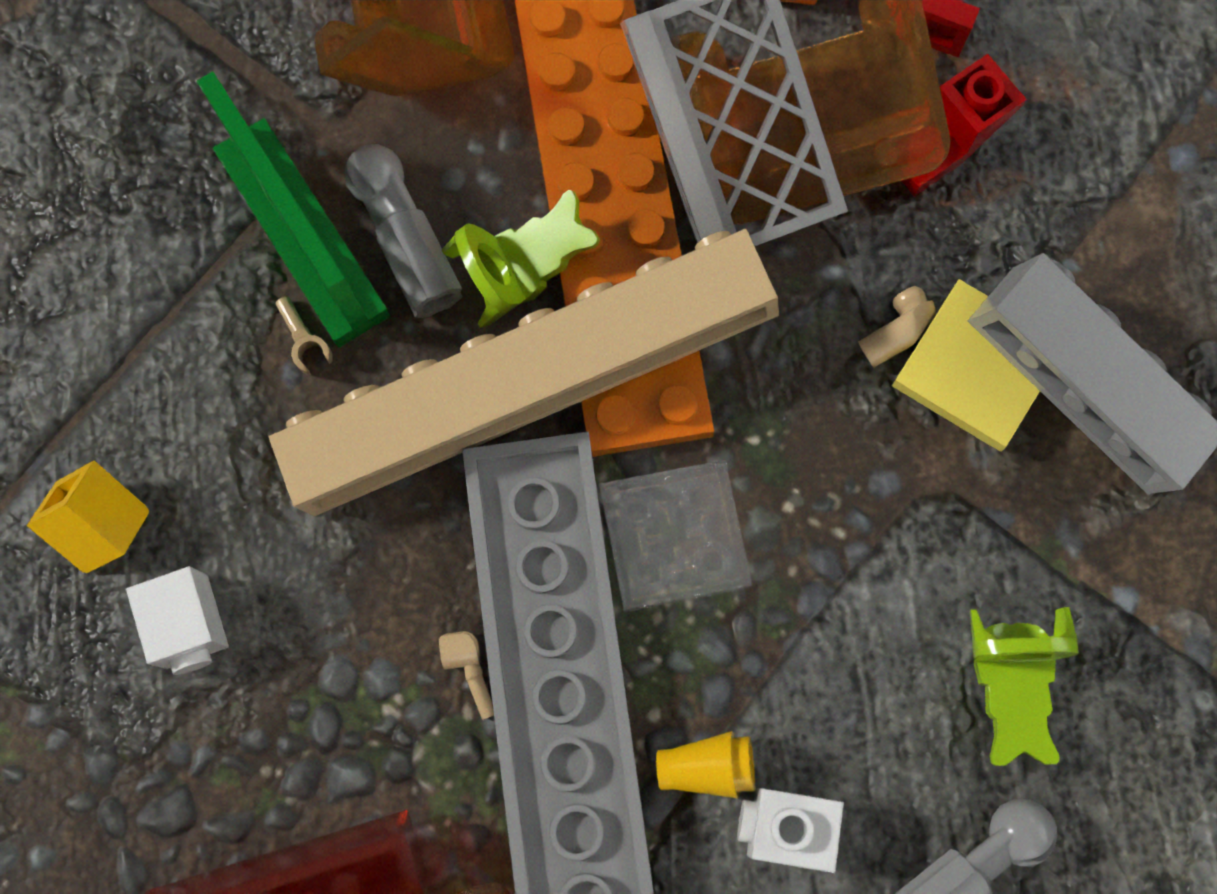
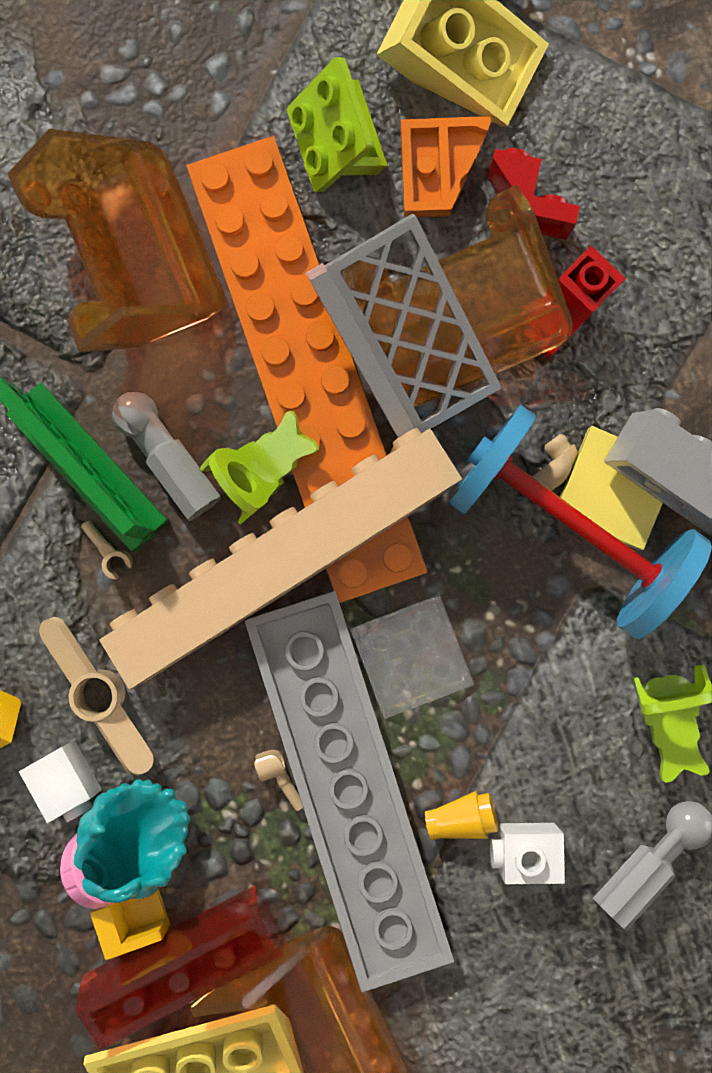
camera: 15 degrees left, 10 degrees up
none -> tan piece [39,617,154,775]
none -> teal hair [60,779,190,909]
none -> yellow panel [90,889,171,960]
none -> dark azure piece [448,404,712,639]

